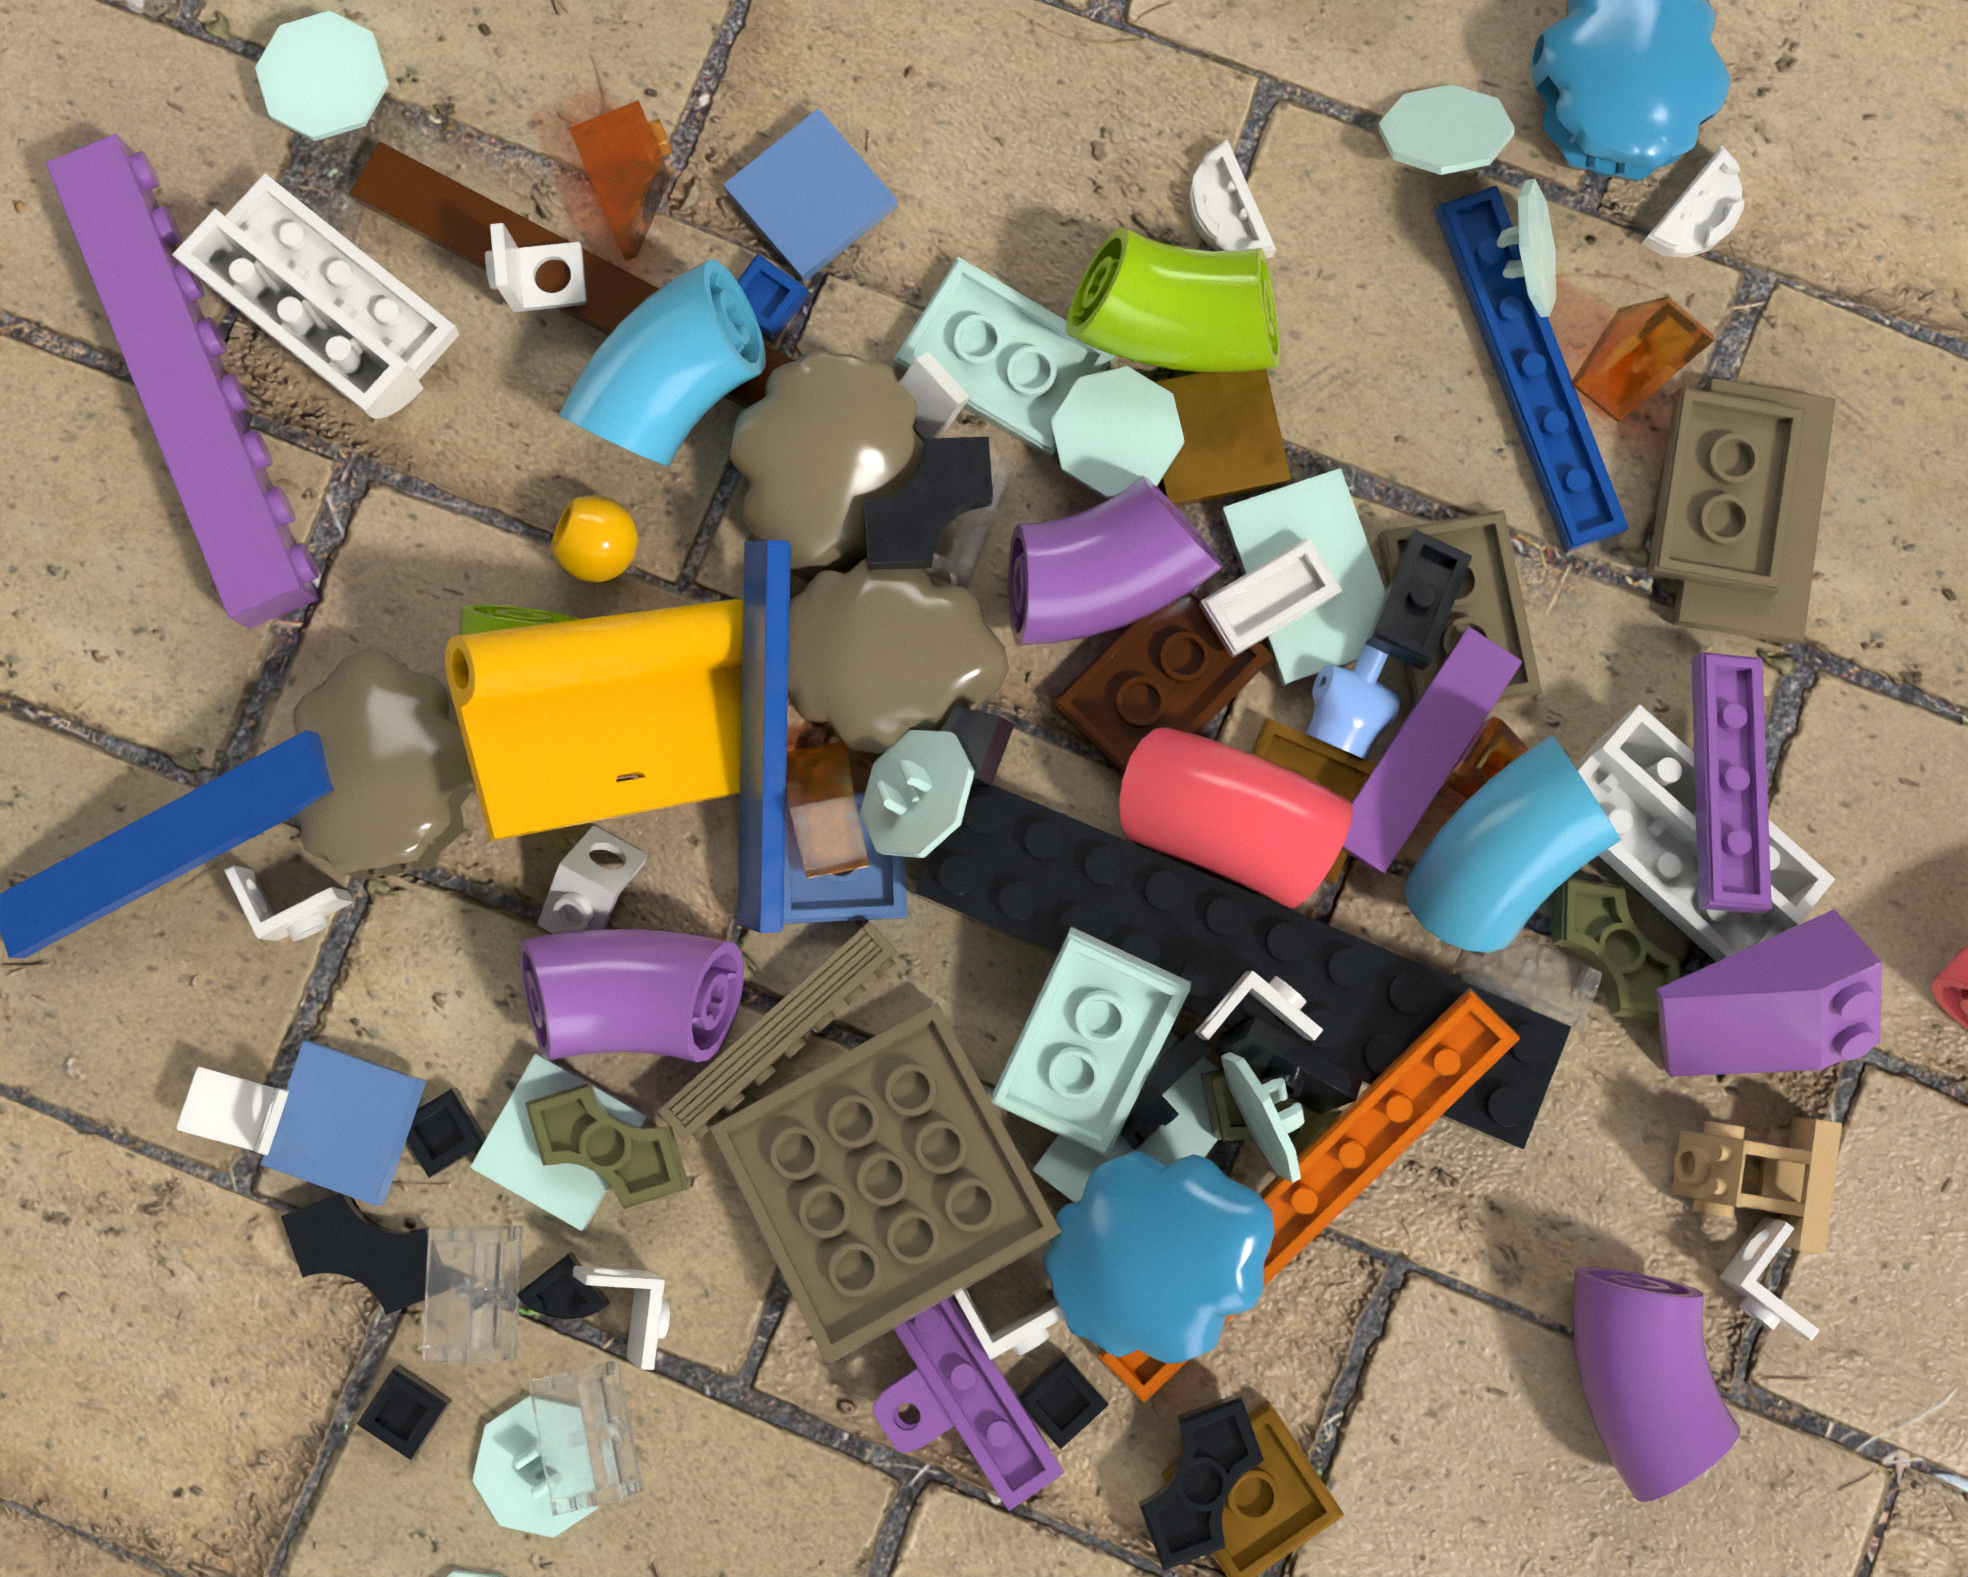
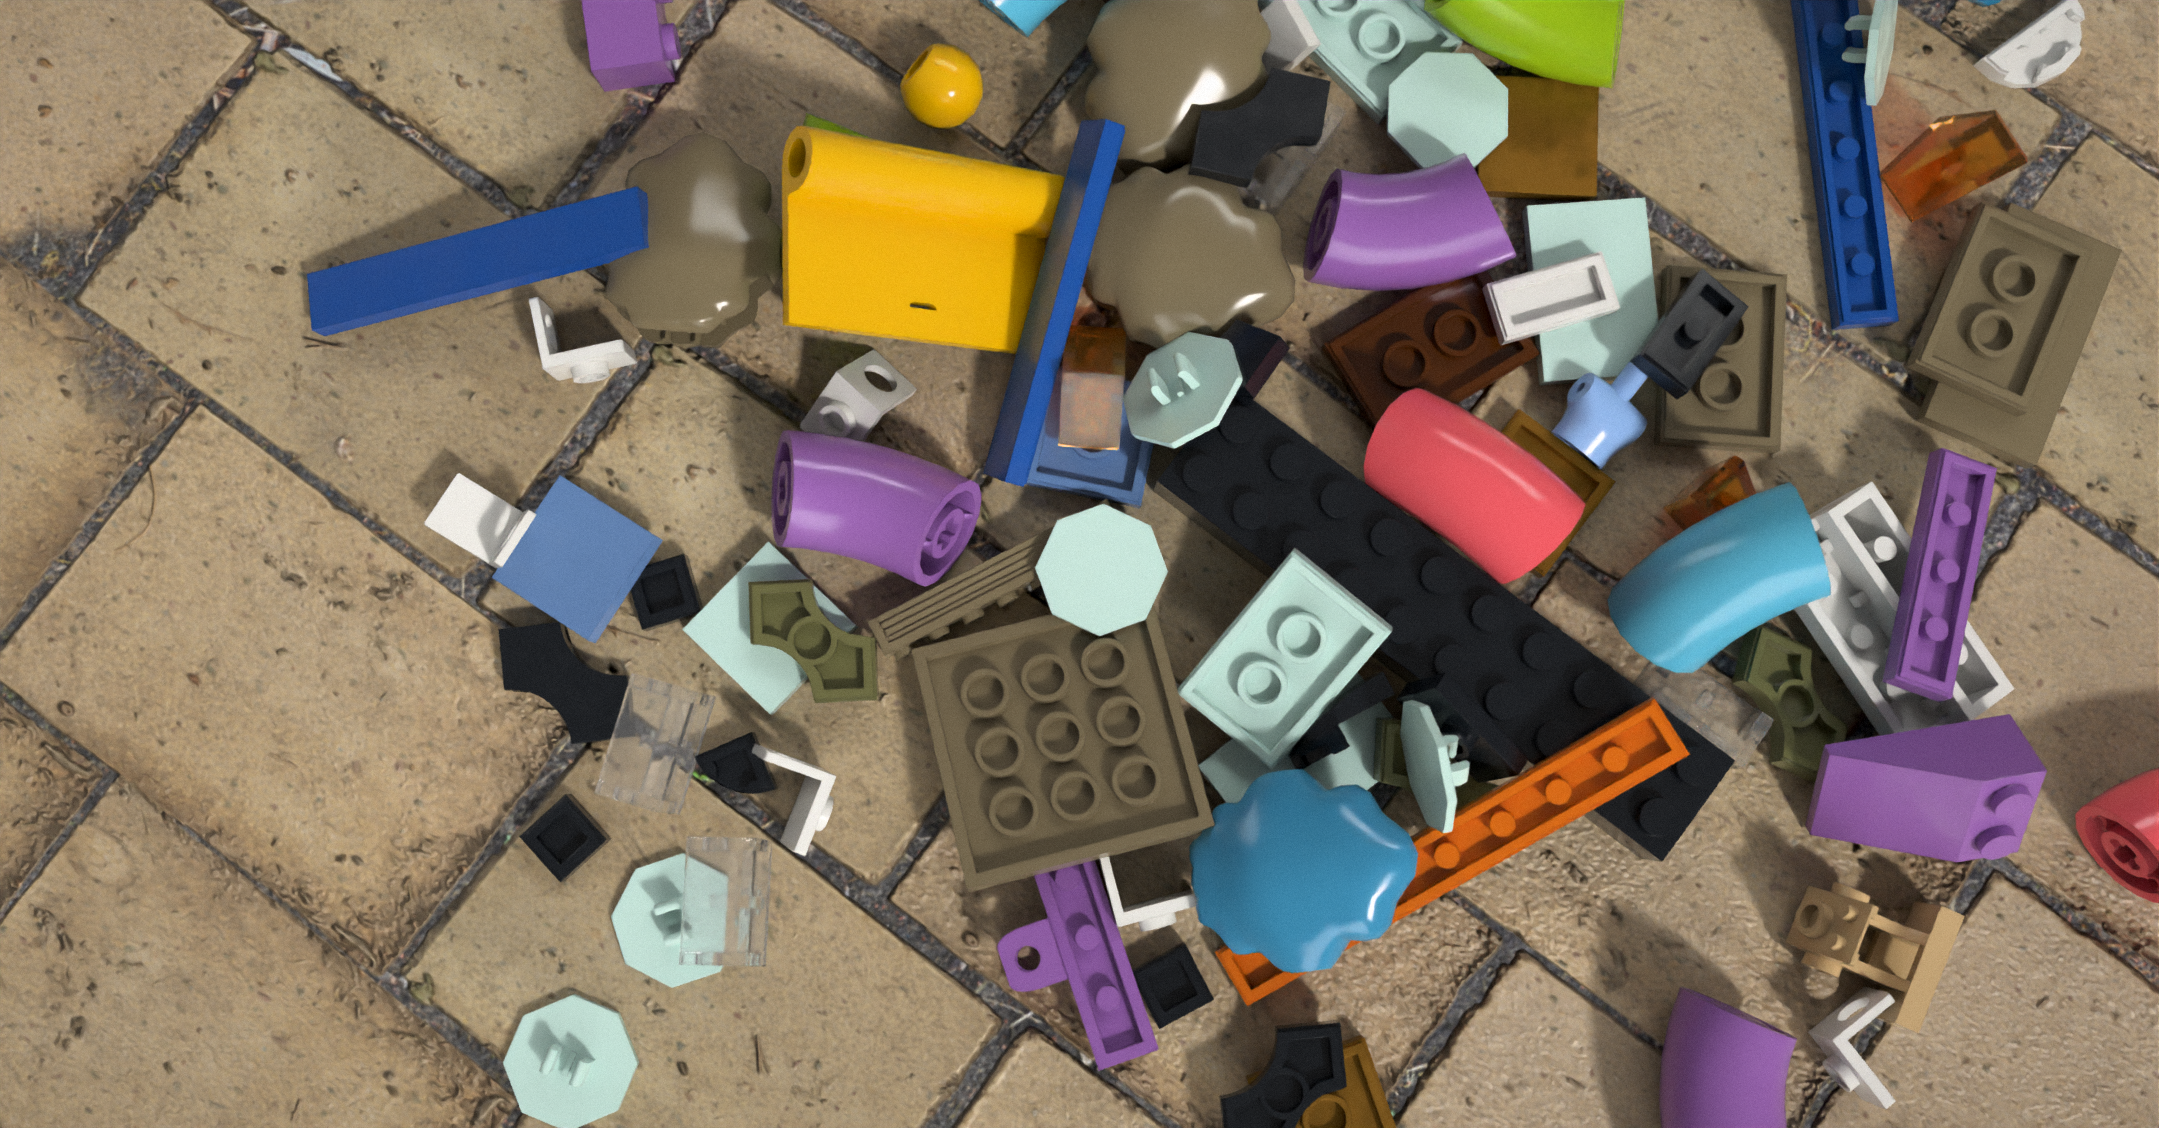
camera: 10 degrees right, 0 degrees up
white bracket [1195,970,1323,1041] -> none
medium lavender tile [1342,627,1523,875] -> none
none -> light aqua piece [1035,504,1168,637]

